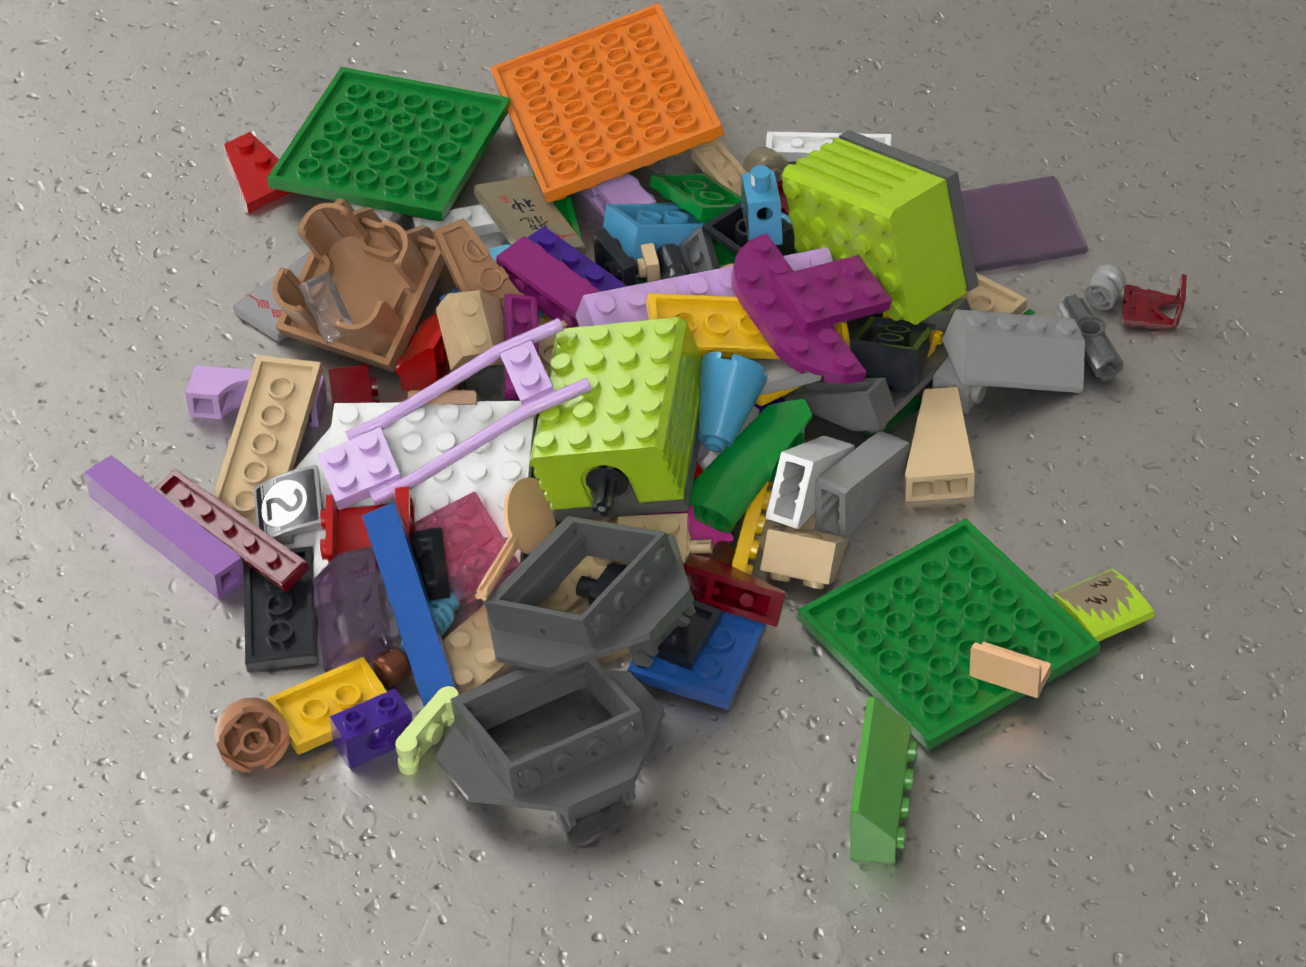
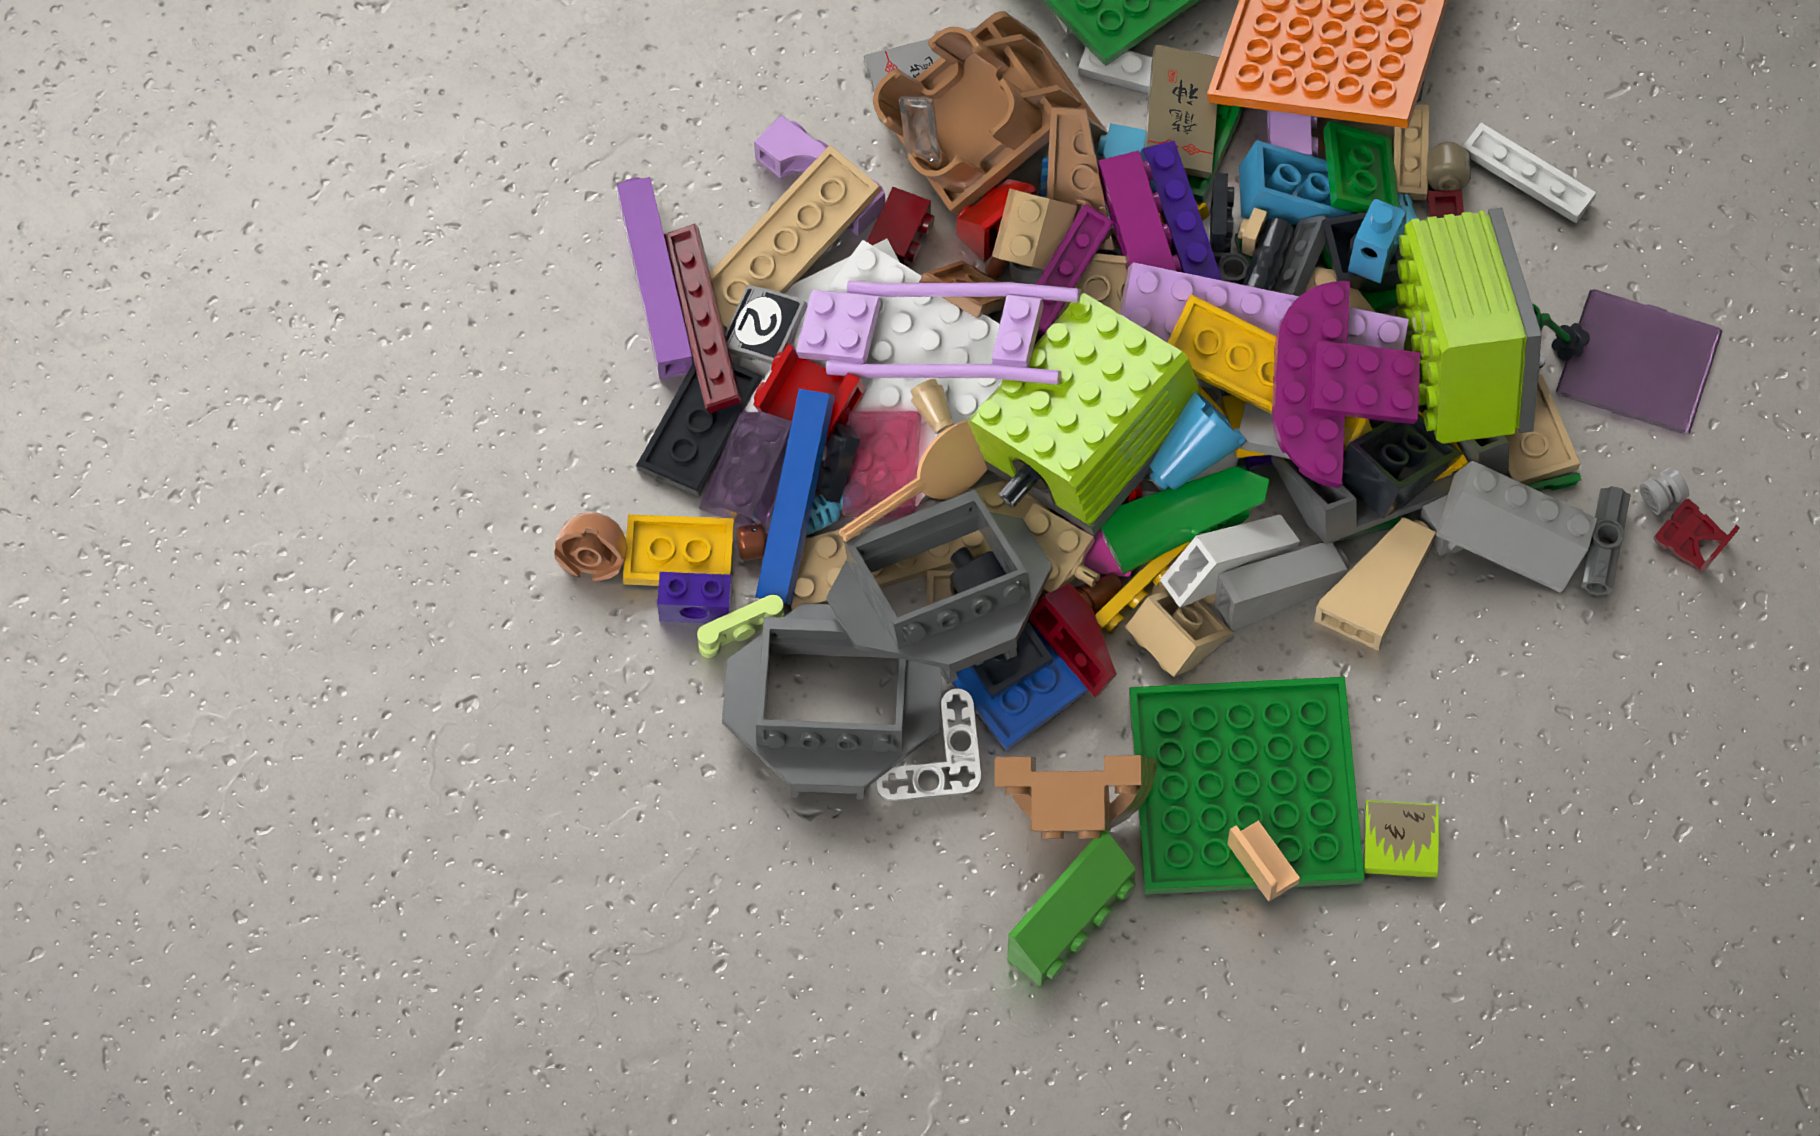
camera: 30 degrees right, 20 degrees up
none -> white beam [876,688,981,802]
none -> tan cone [910,379,954,434]
none -> medium nougat piece [994,755,1157,839]

